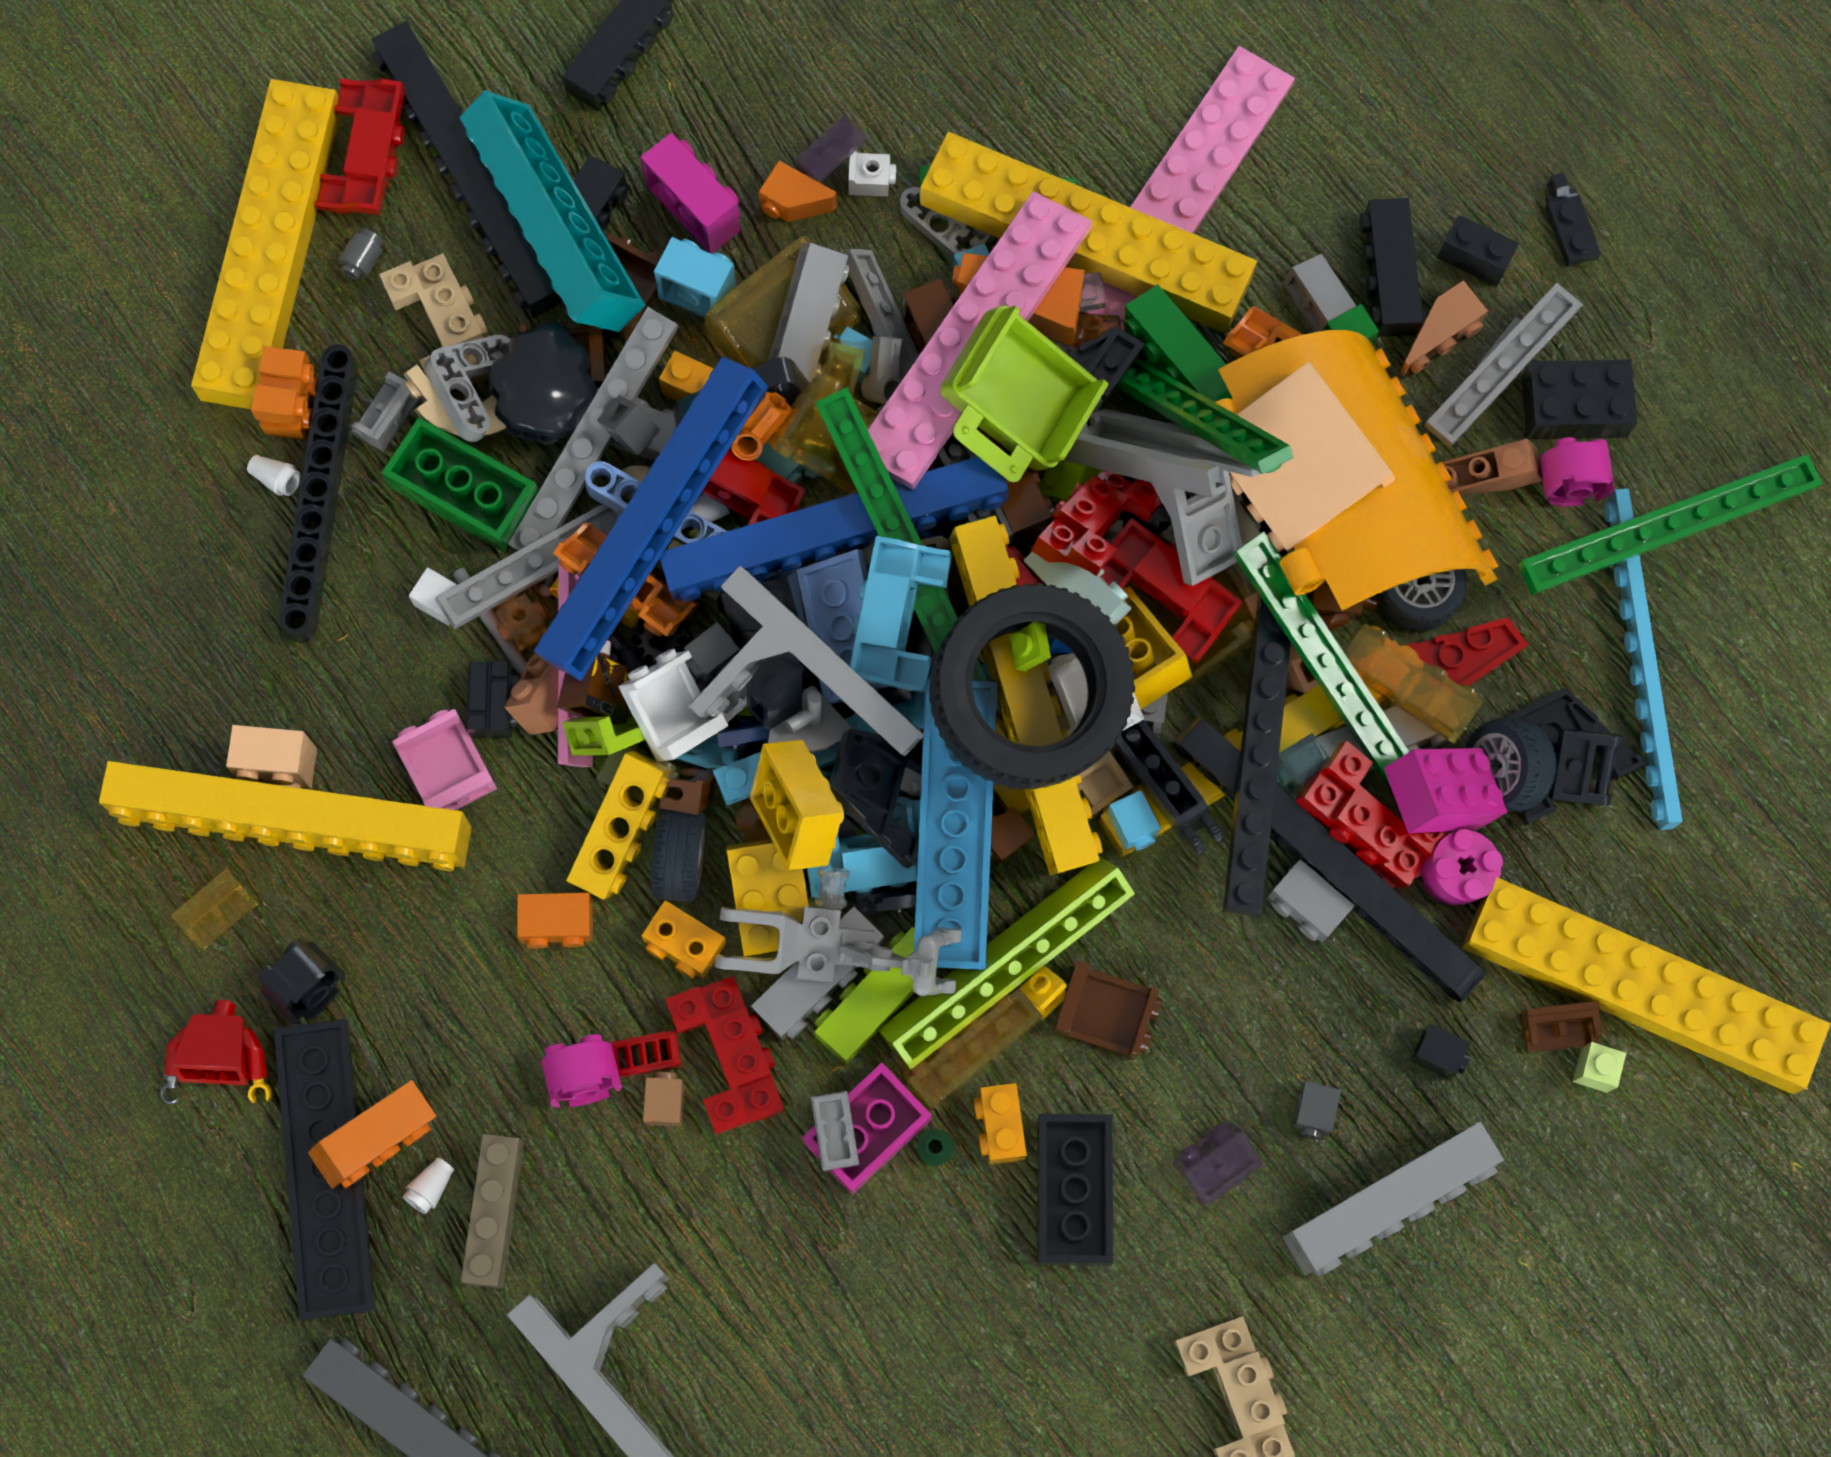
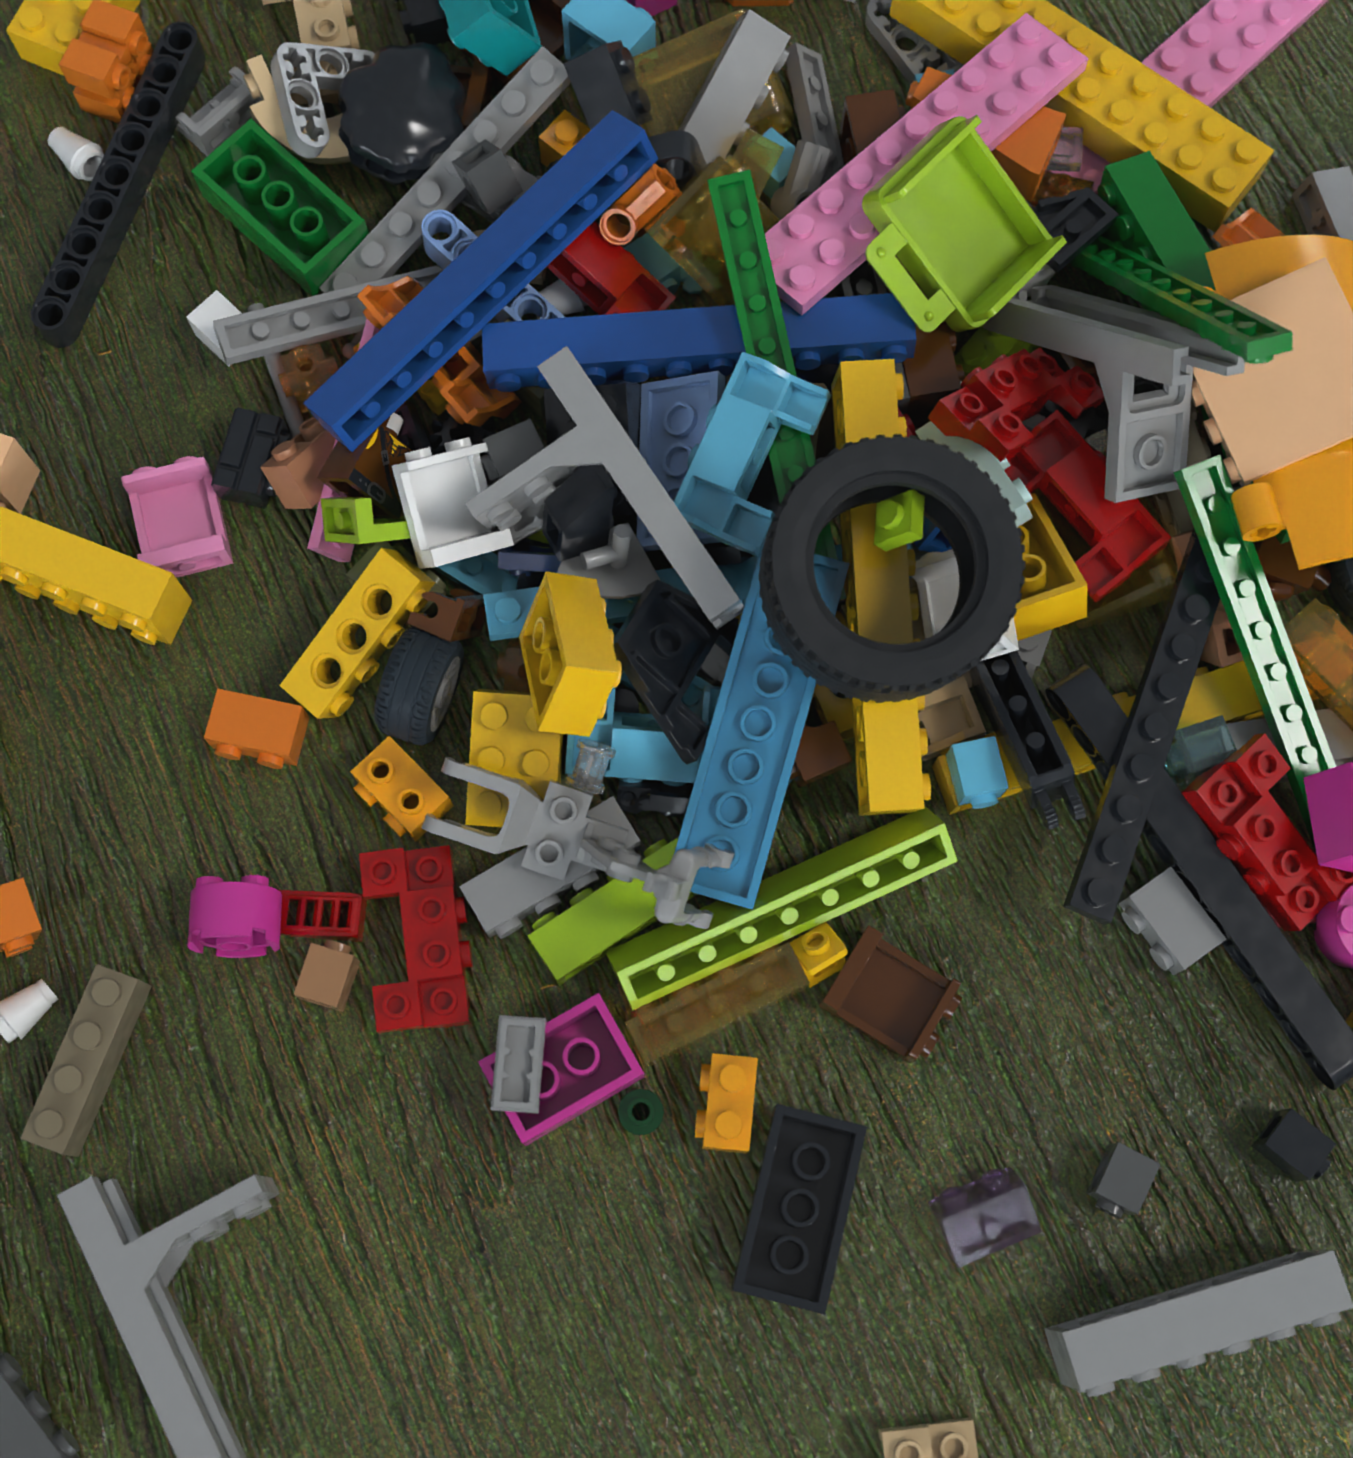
camera: 15 degrees right, 0 degrees up
none -> black brick [564,40,653,130]

